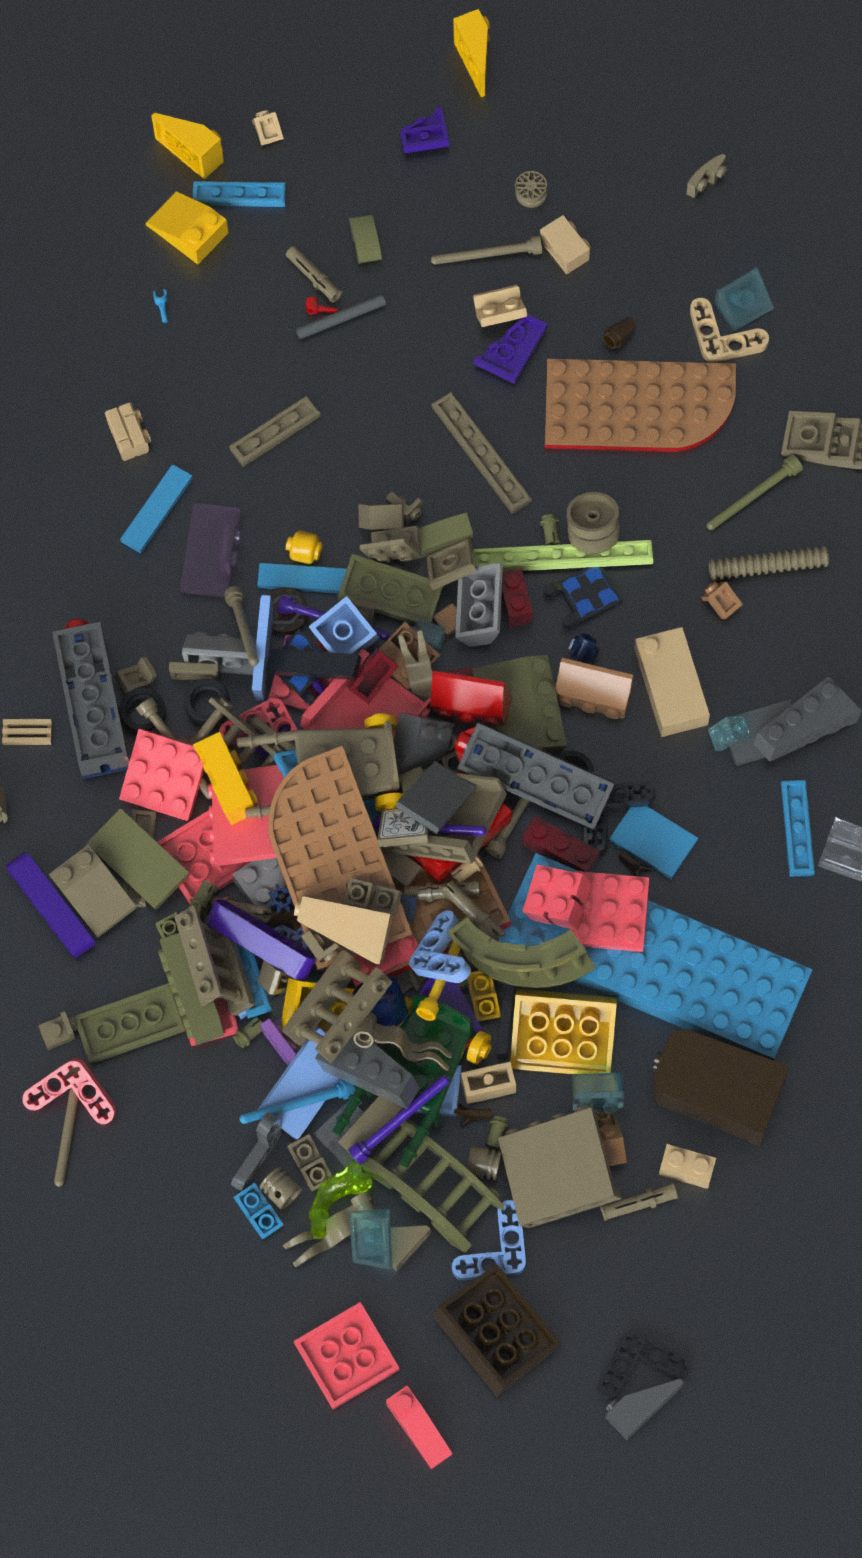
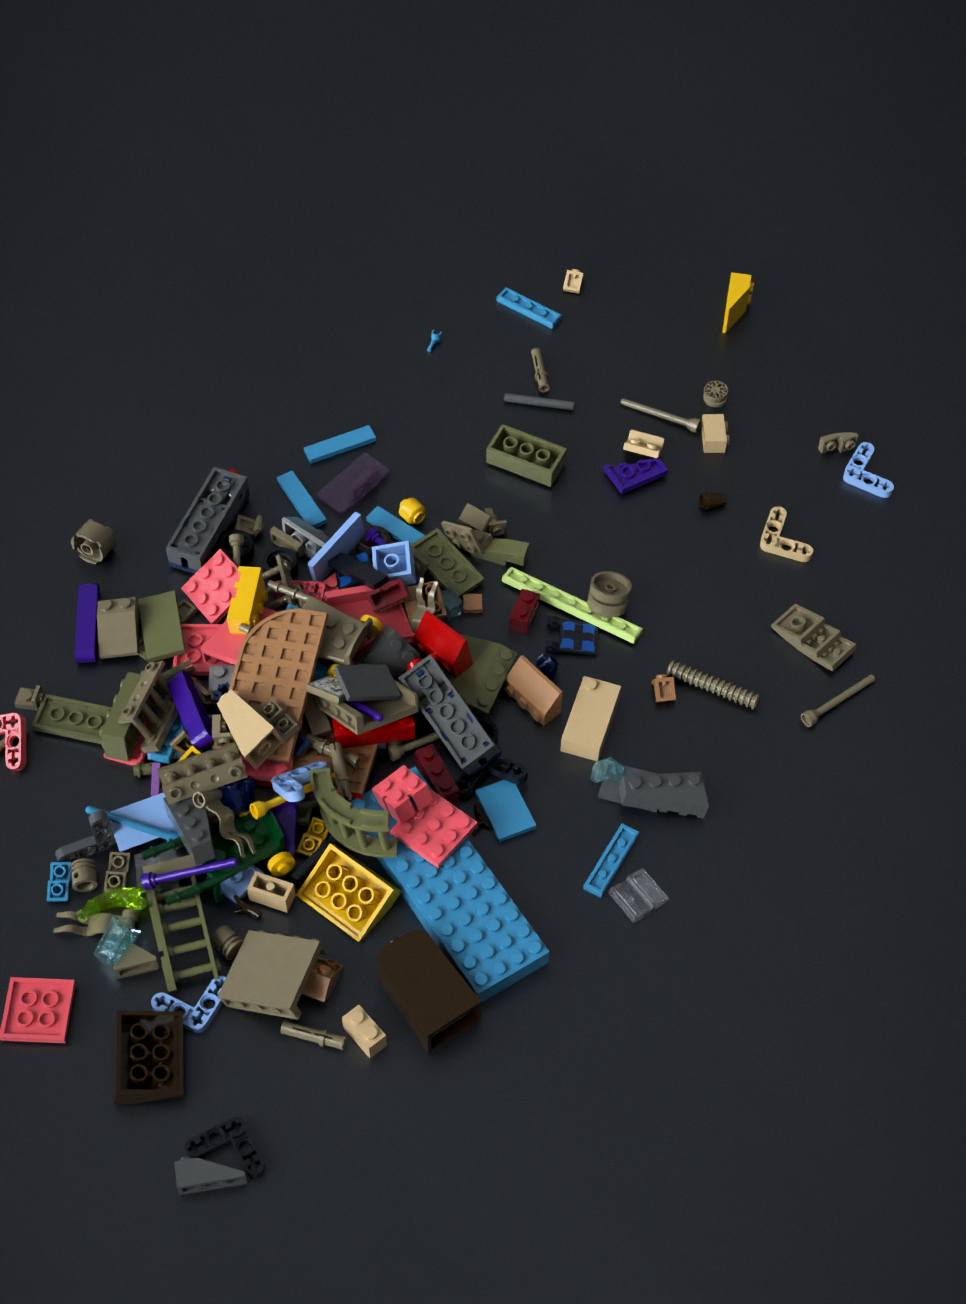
camera: 30 degrees right, 15 degrees down
tan tile [2,719,52,745] -> none
tan brick [105,403,151,461] -> none
yellow slope [146,191,229,264] -> none
yellow slope [151,113,224,180] -> none
dark tan piece [224,586,259,666] -> none
dark tan tile [229,396,320,467] -> none
red hand [305,297,338,315] -> none
olive slope [349,215,382,264] -> none
coral slope [386,1385,453,1469] -> none
dark purple wing [400,106,449,154] -> none
dark tan tile [426,538,477,590] -> none
dark tan tile [432,392,532,514] -> none
tan pin [450,856,483,882] -> none
light grey slope [455,563,503,647] -> none
olive pin [485,1116,509,1150] -> none
olive pin [540,514,561,545] -> none
medium nougat plate [545,359,736,452] -> none
clear light blue slope [571,1072,625,1112] -> none
olive piece [706,455,803,530] -> none
clear light blue slope [715,267,774,331] -> none
none -> dark azure tile [276,471,327,528]
none -> olive brick [486,424,567,487]
none -> light blue beam [843,442,894,498]

